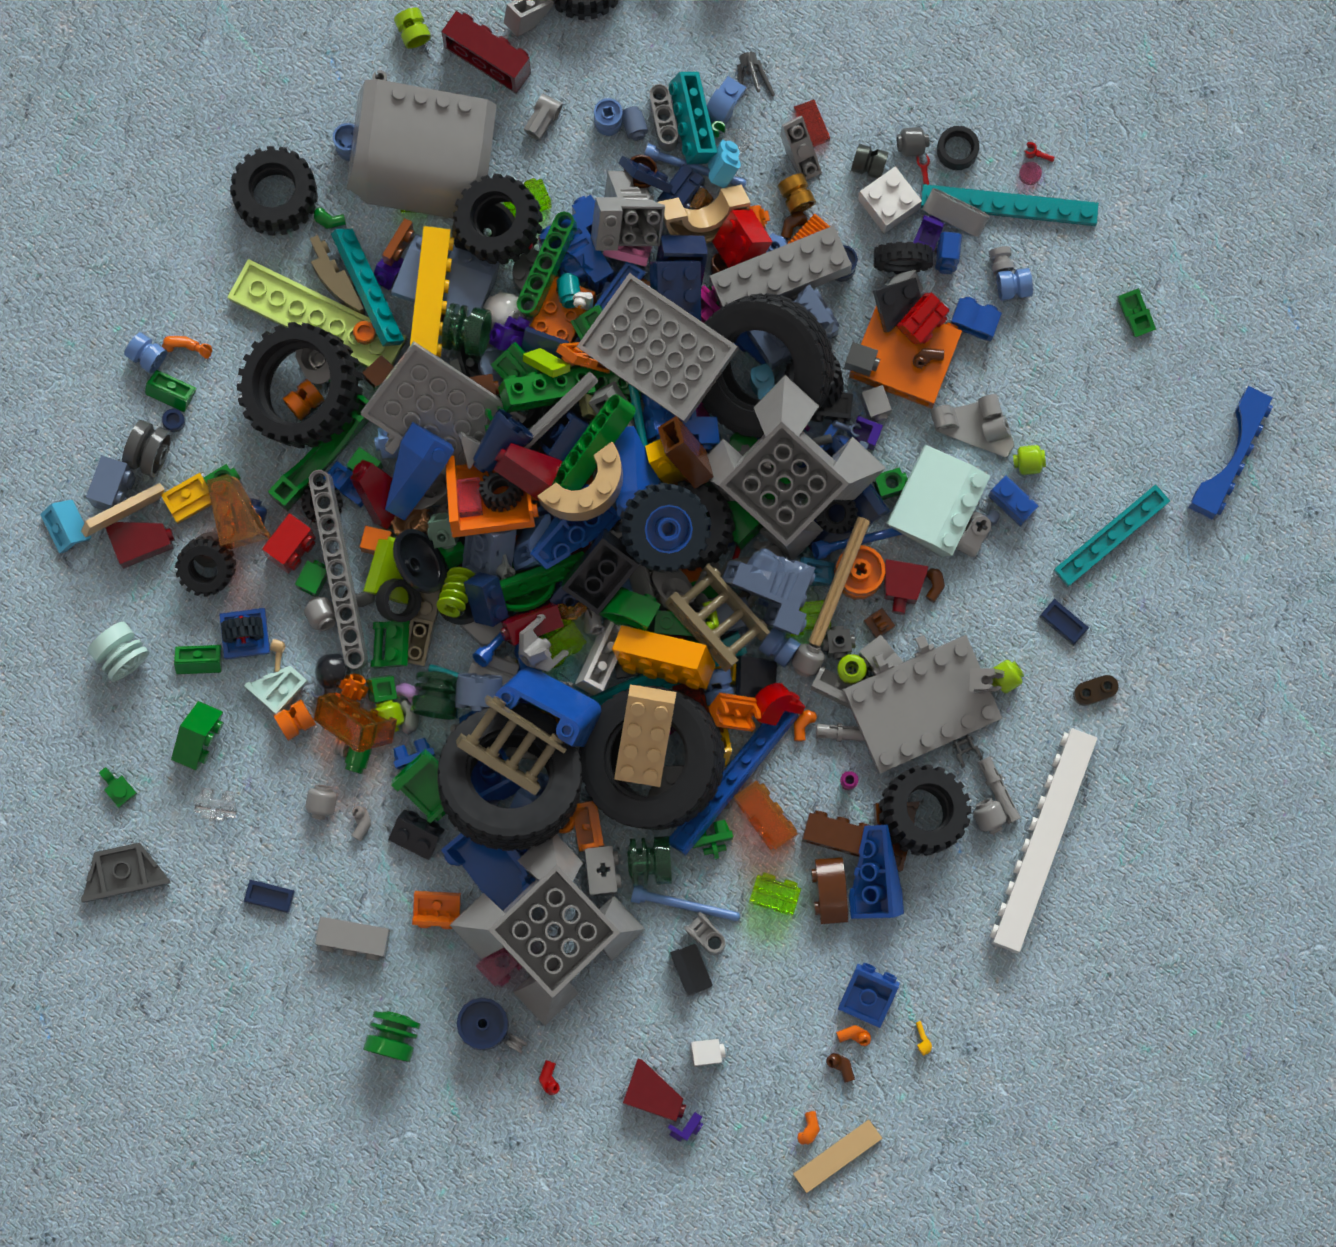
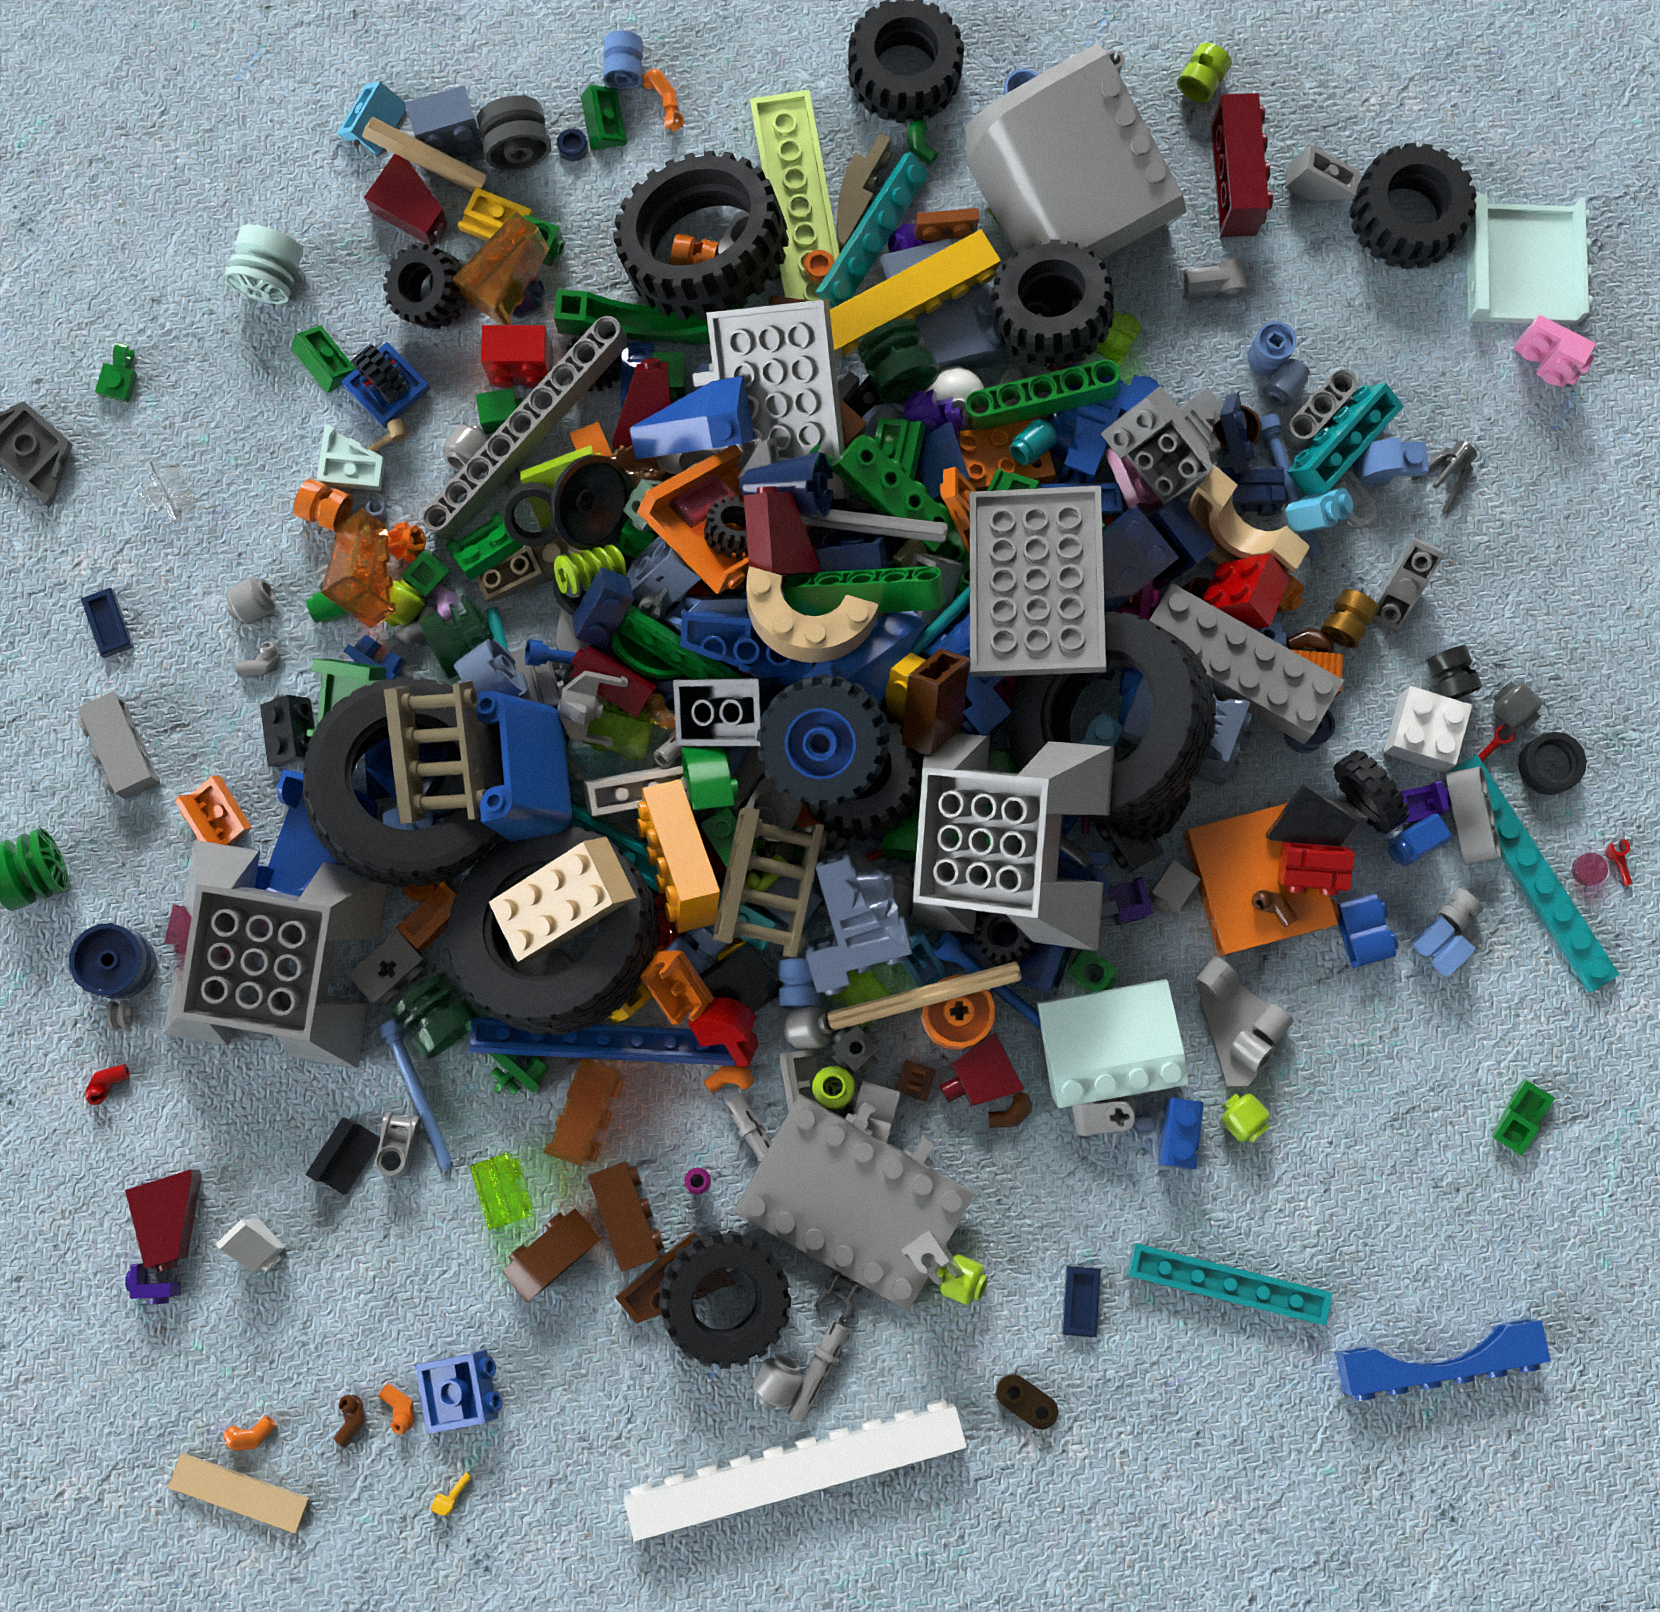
camera: 55 degrees right, 0 degrees up
green brick [171,701,224,771] -> none
black hair [315,654,345,689] -> none
lime tile [523,348,570,378] -> none
white arm [573,292,593,310] -> none
clear orange tile [690,187,714,209] -> none
green hand [711,121,725,138] -> none
clear red tile [793,99,831,147] -> none
sand blue hand [833,421,861,439] -> none
dark grey brick [844,342,880,377] -> none
blue wedge [849,825,904,919] -> none

